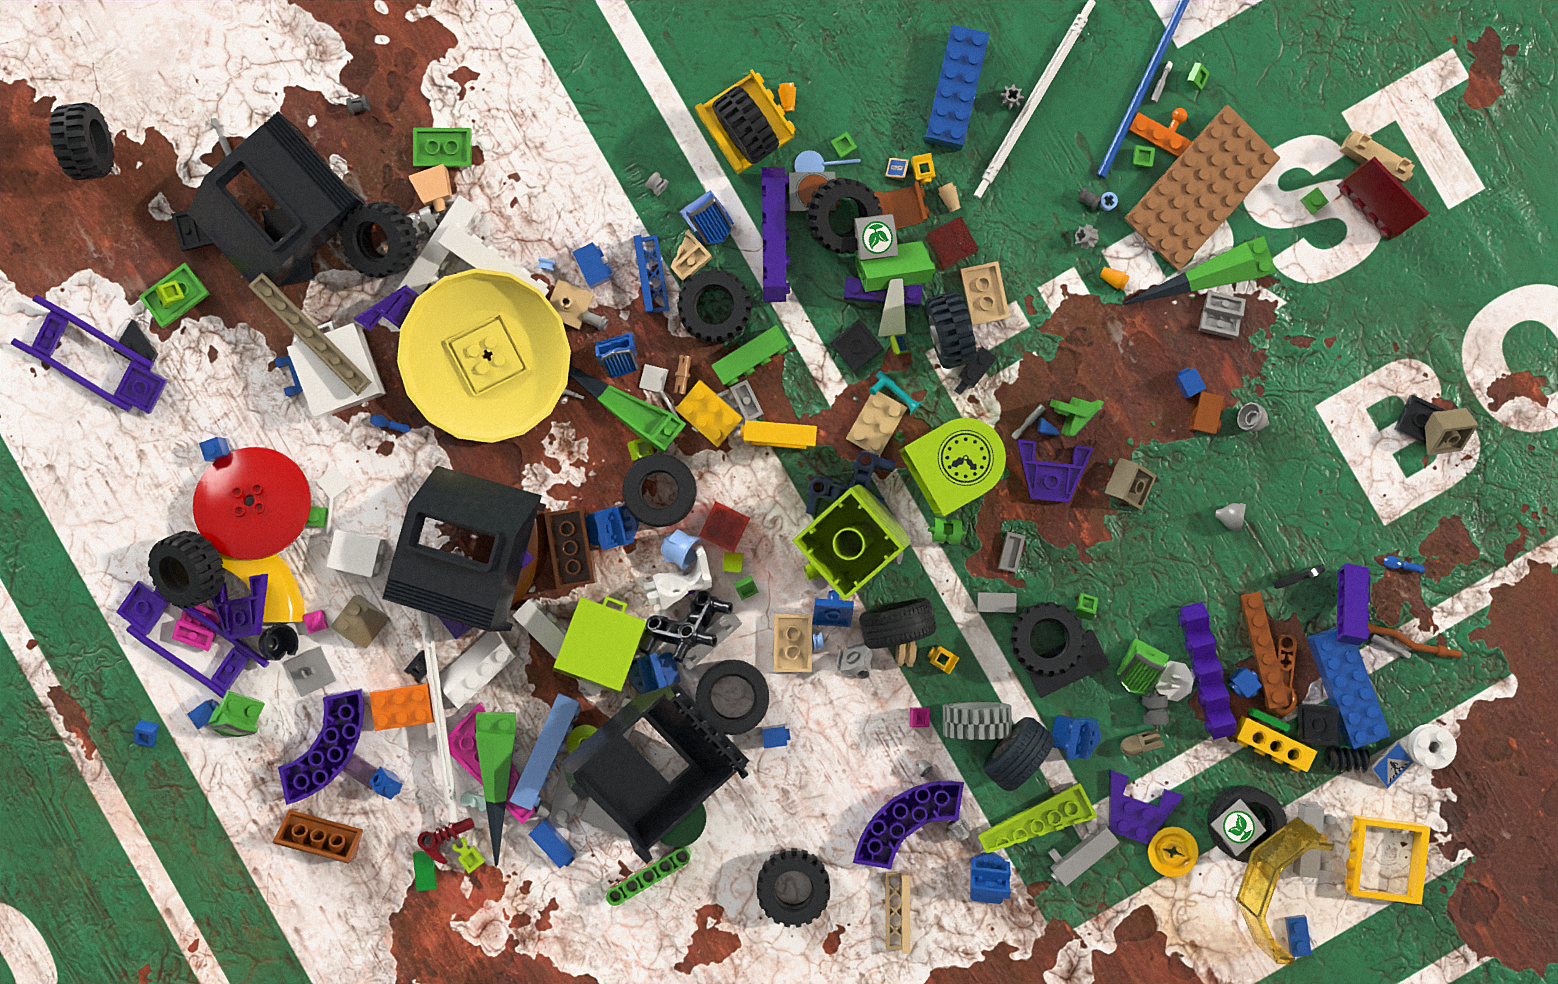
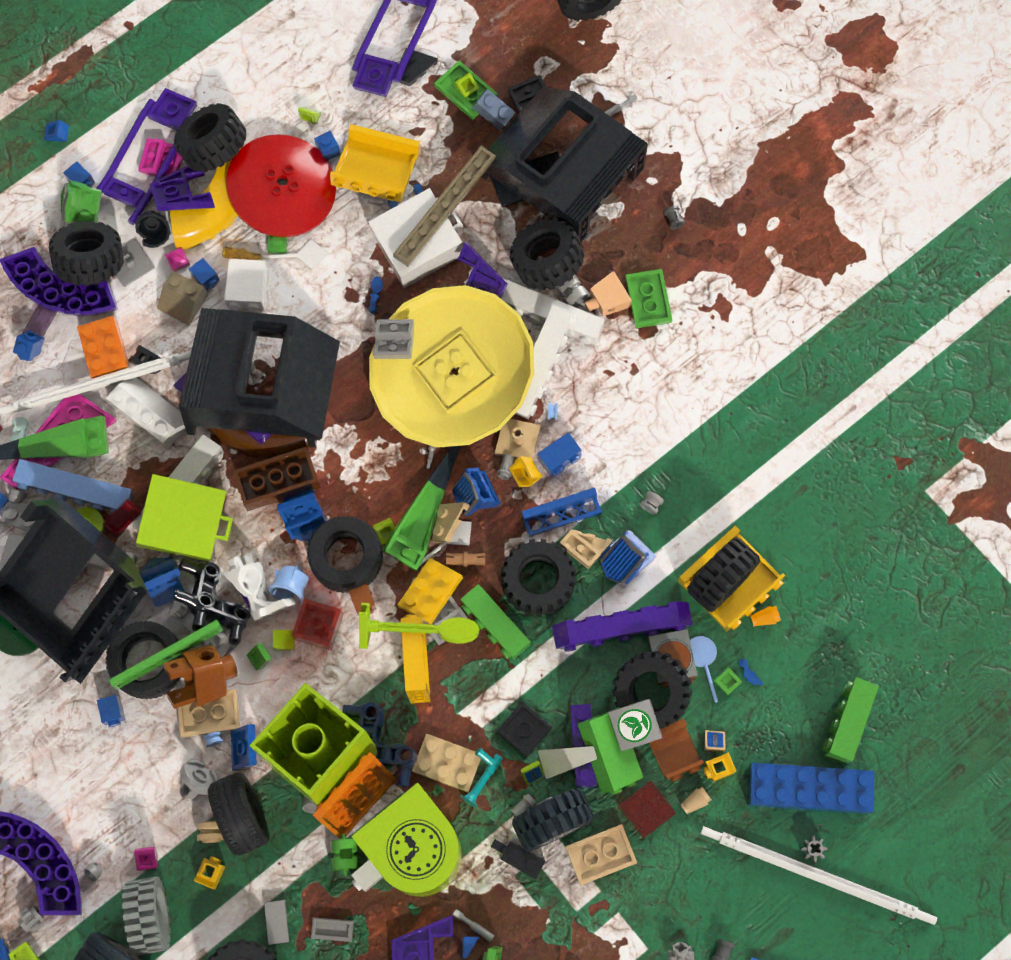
camera: 80 degrees right, 15 degrees down
none -> black tyre [48,221,124,286]
none -> dark red tile [102,499,142,536]
none -> bright green tile [109,620,223,690]
none -> dark orange piece [163,645,238,709]
none -> blue brick [188,258,220,291]
none -> clear yellow pin [222,246,261,260]
none -> lime slope [298,107,321,124]
none -> orange plate [313,752,396,838]
none -> yellow panel [330,124,420,202]
none -> dark orange brick [349,584,376,616]
none -> white brick [351,860,383,892]
none -> lime piece [359,603,479,649]
none -> light grey slope [373,319,414,359]
none -> tan wing [432,502,469,543]
none -> sand blue brick [472,89,515,130]
none -> yellow window [509,456,543,487]
none -> light grey pin [511,794,536,816]
none -> blue piece [738,659,763,685]
none -> bright green brick [822,677,879,766]

